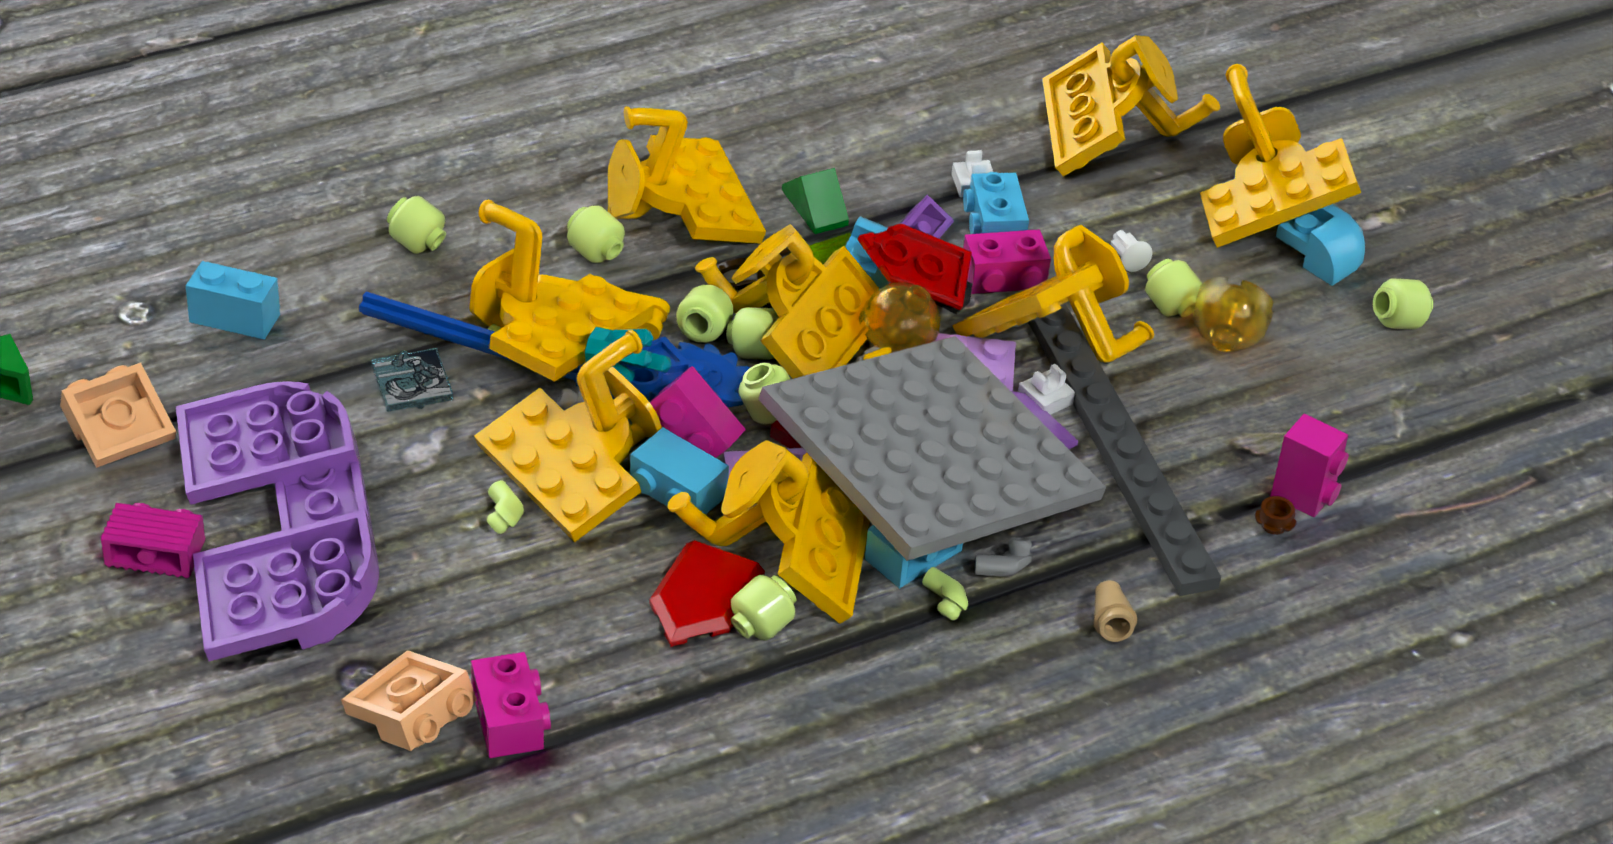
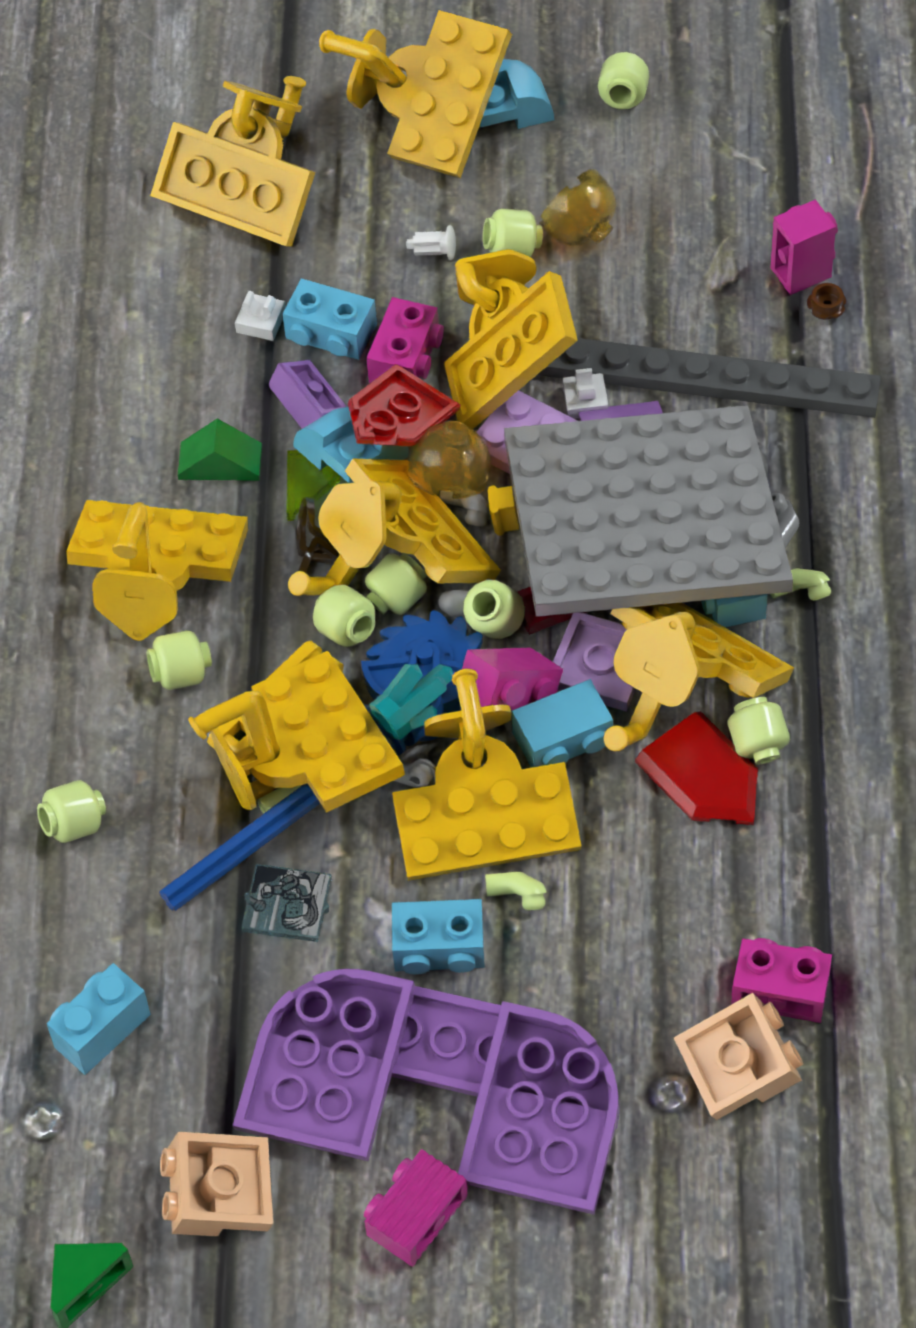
camera: 55 degrees left, 15 degrees up
tan cone [1094,580,1137,642] -> none
none -> medium azure brick [392,899,485,974]

